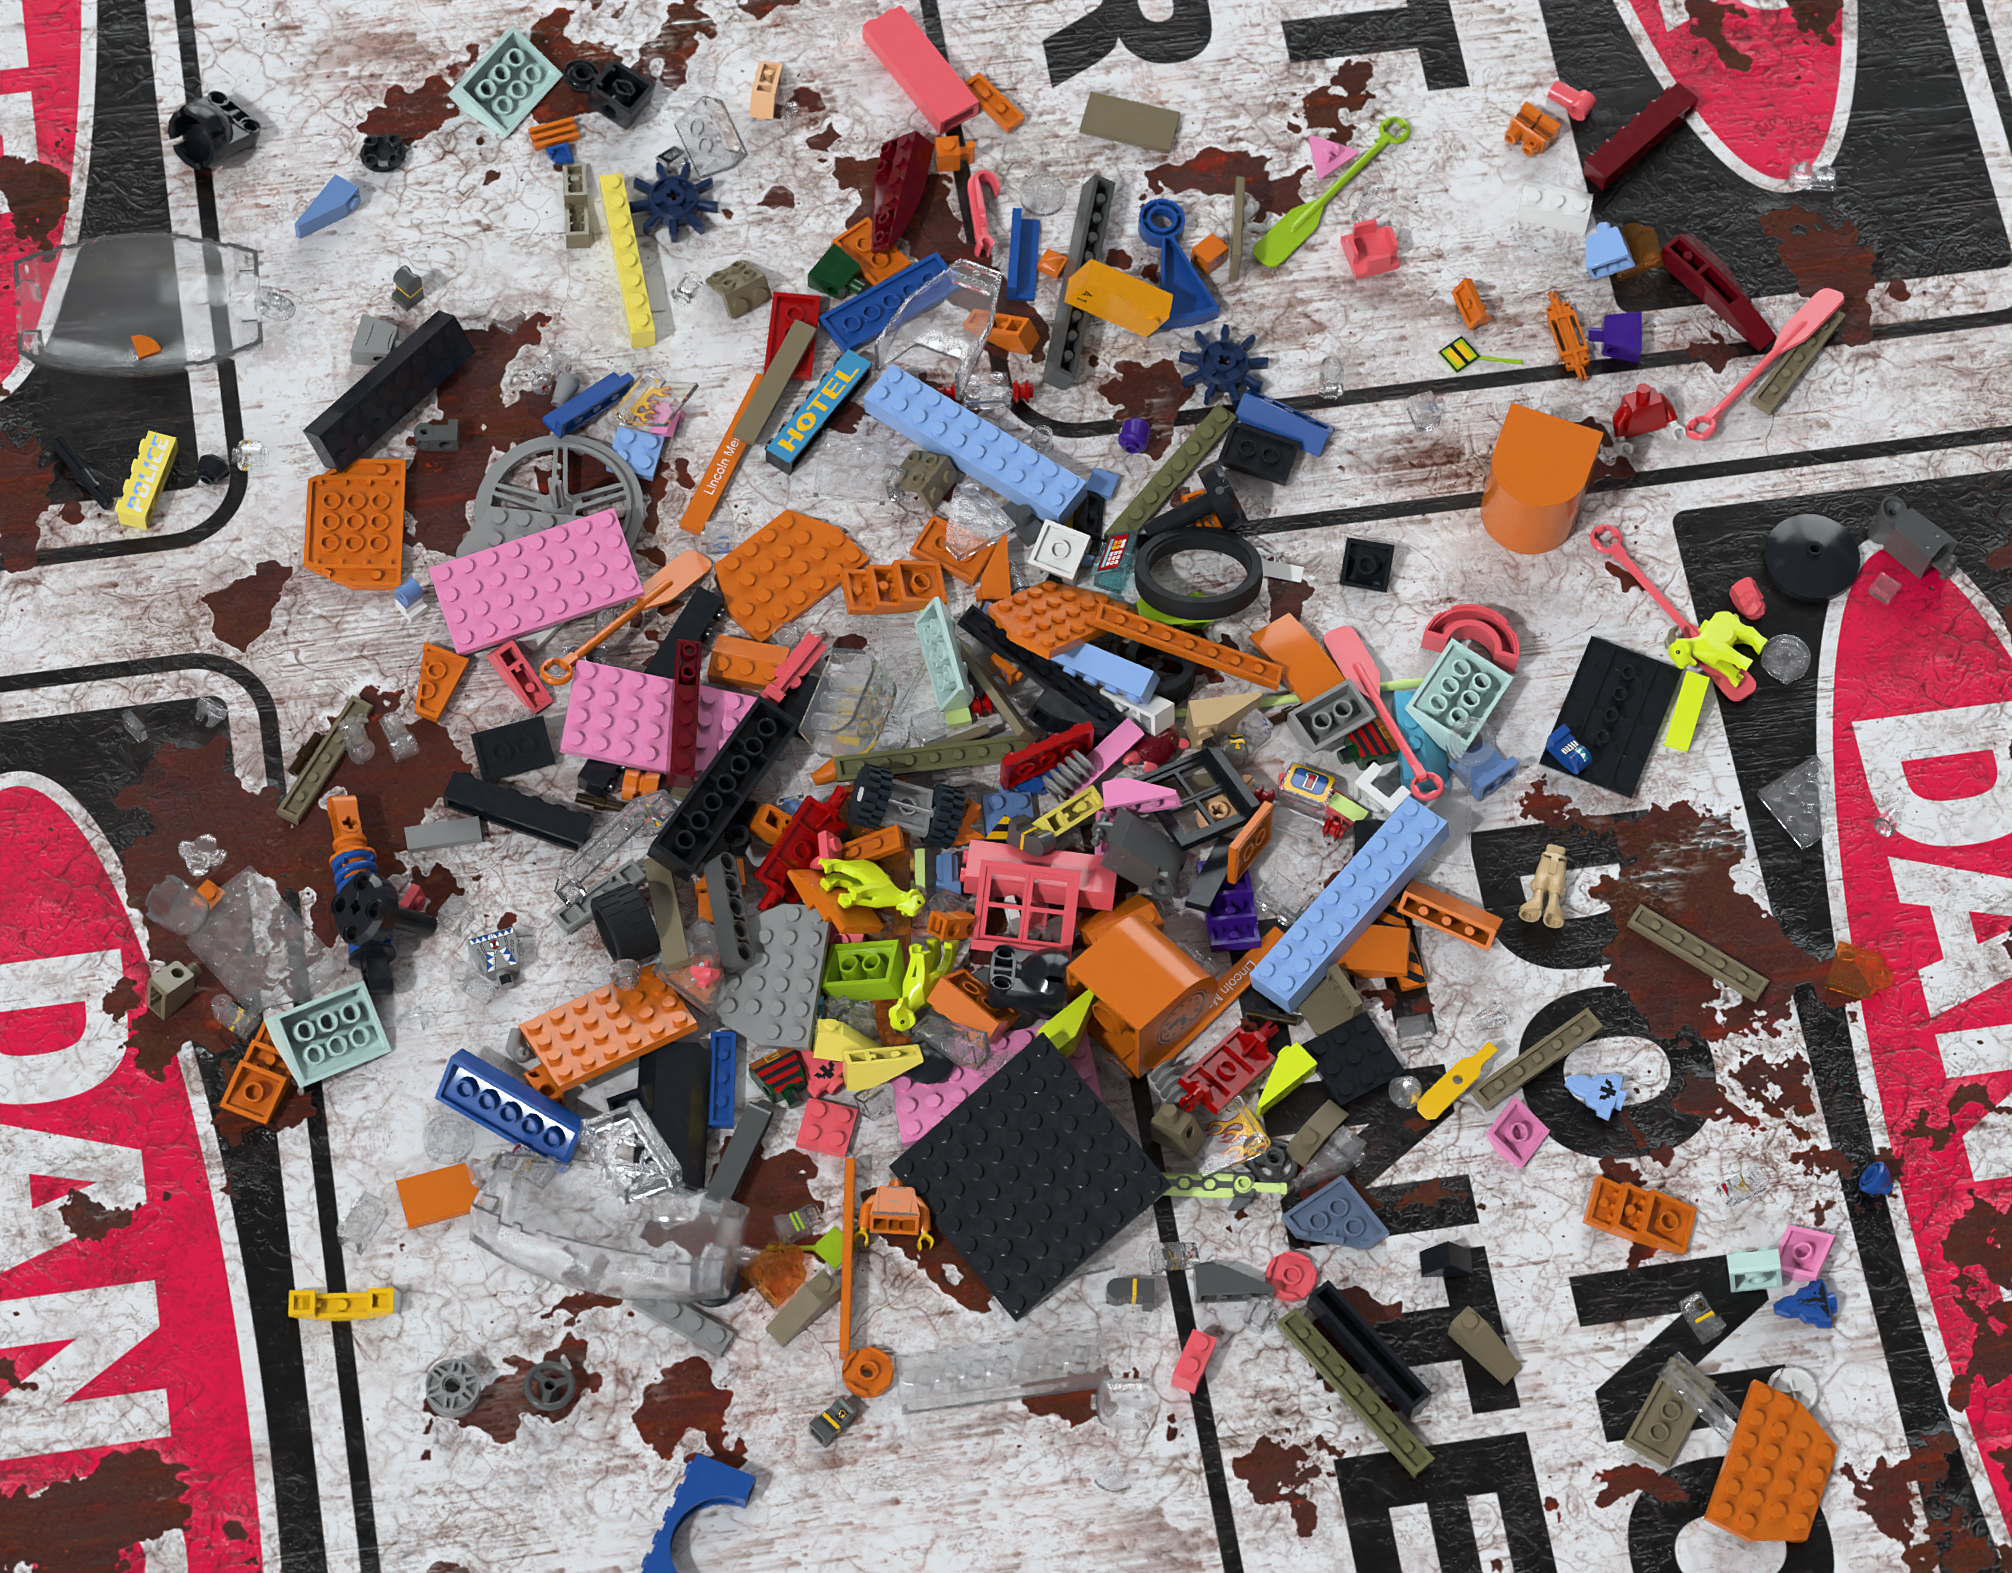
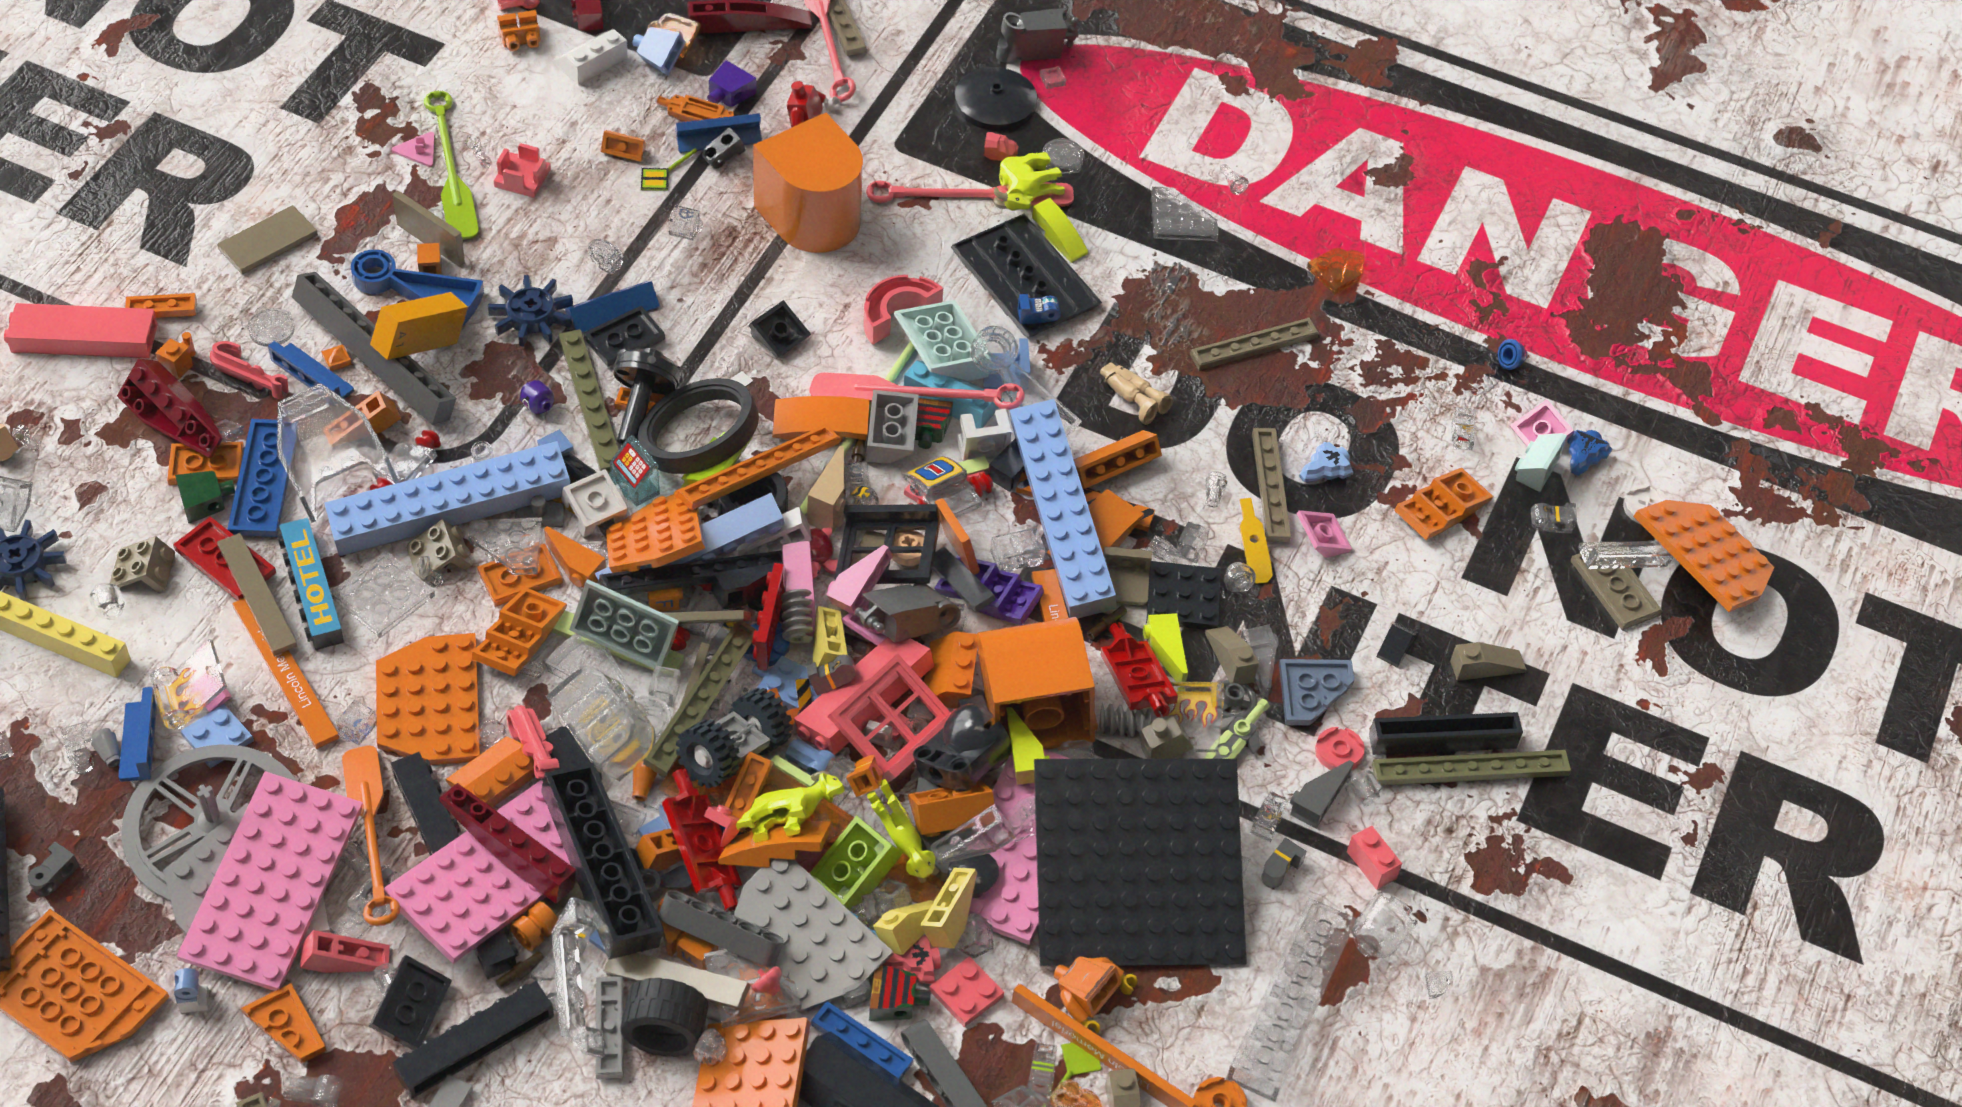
camera: 55 degrees left, 10 degrees down
none -> clear plate [215,419,244,442]
none -> blue panel [675,113,762,153]
none -> black leg [702,128,746,169]
none -> clear tile [842,979,871,1009]
none -> clear cone [1146,535,1182,564]

